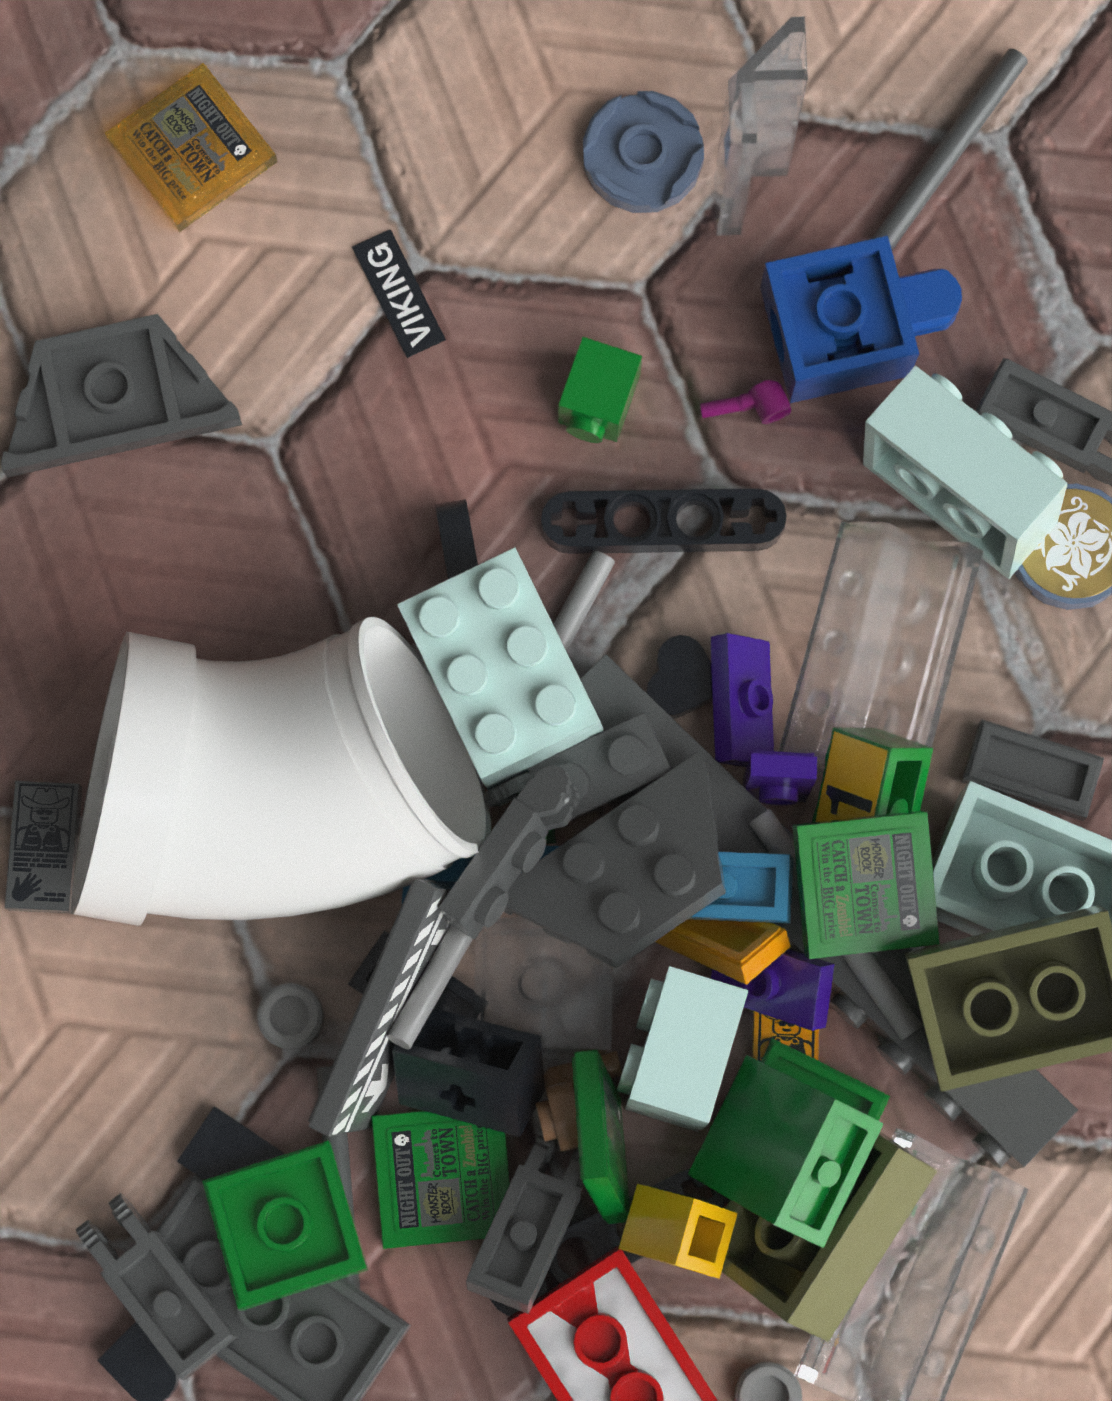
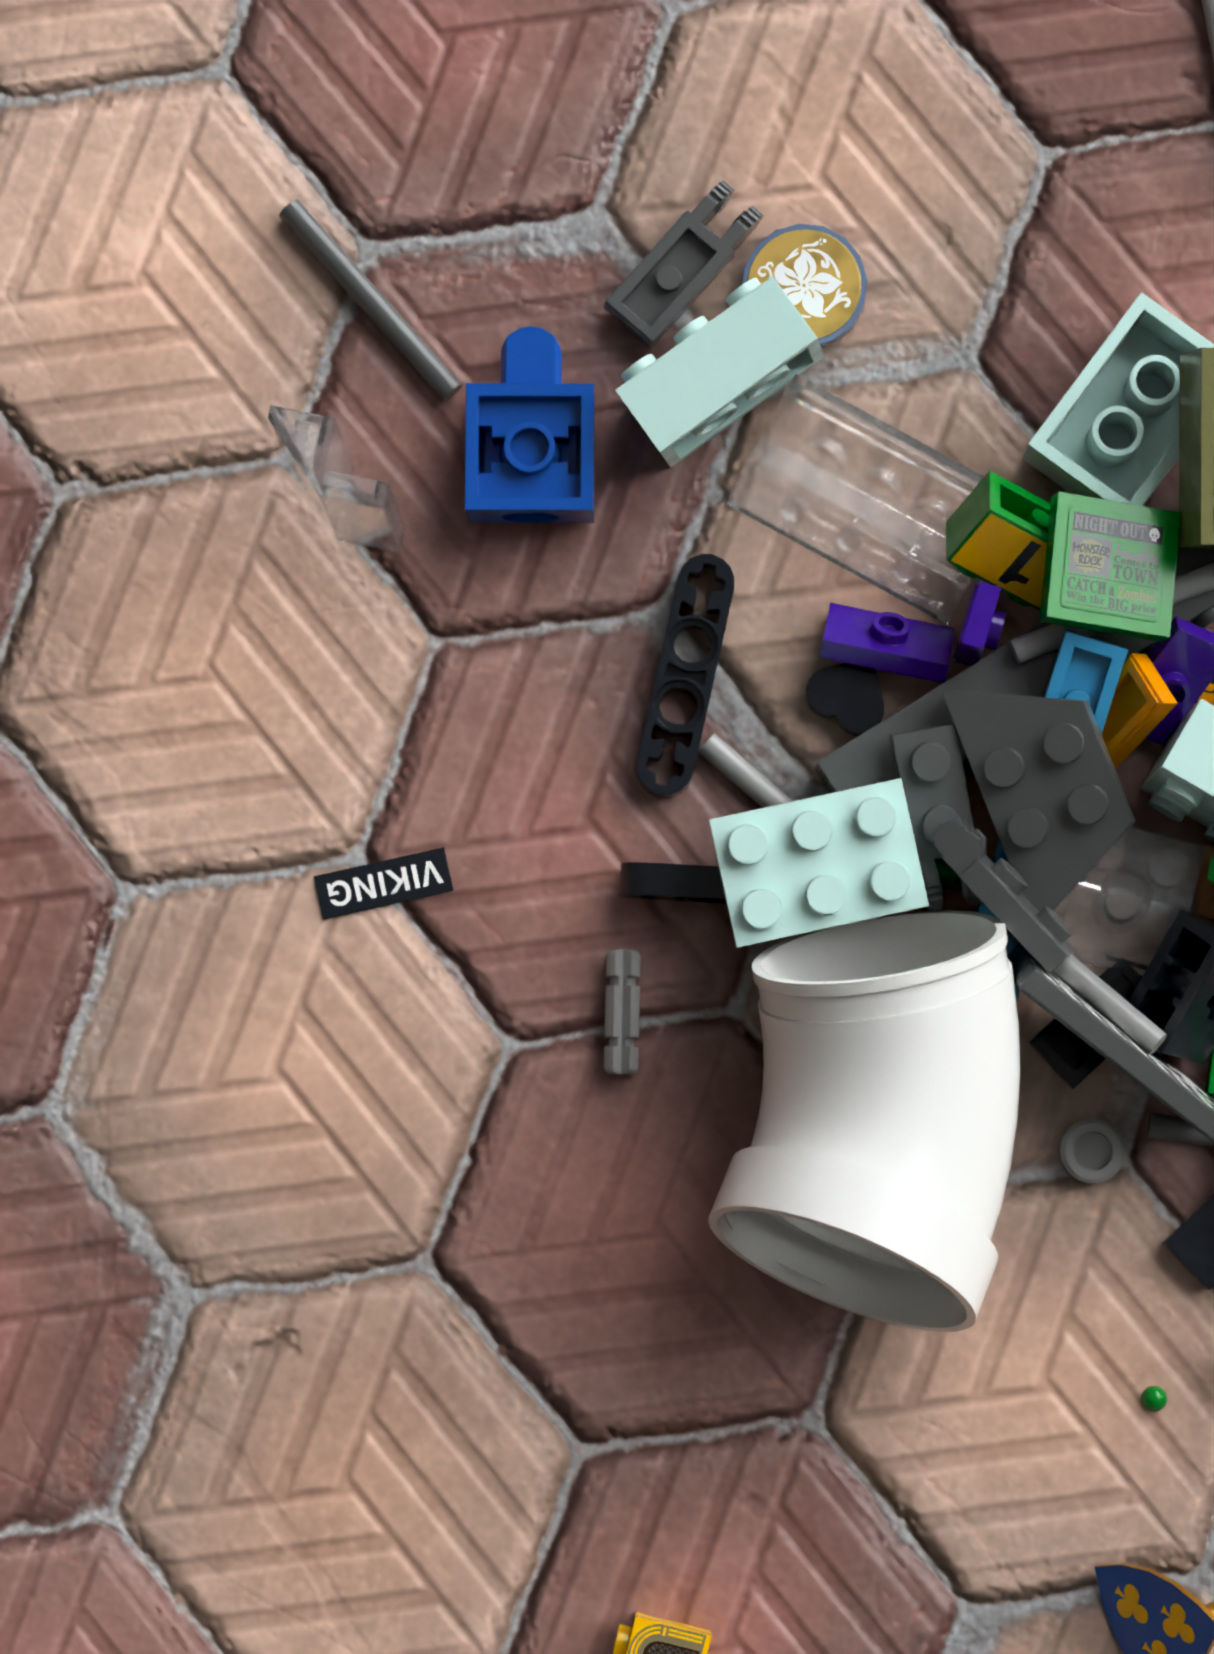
camera: 70 degrees left, 5 degrees up
dark grey wing [1,314,242,478] -> none
dark grey tile [5,781,82,914] -> none
clear yellow tile [105,63,278,233] -> none
green brick [558,337,642,443] -> none
sand blue tile [583,91,704,213] -> none
magenta hand [700,380,792,424] -> none
dark grey tile [961,719,1104,821] -> none
none -> light grey axle [604,949,641,1075]
none -> green piece [1141,1386,1167,1412]

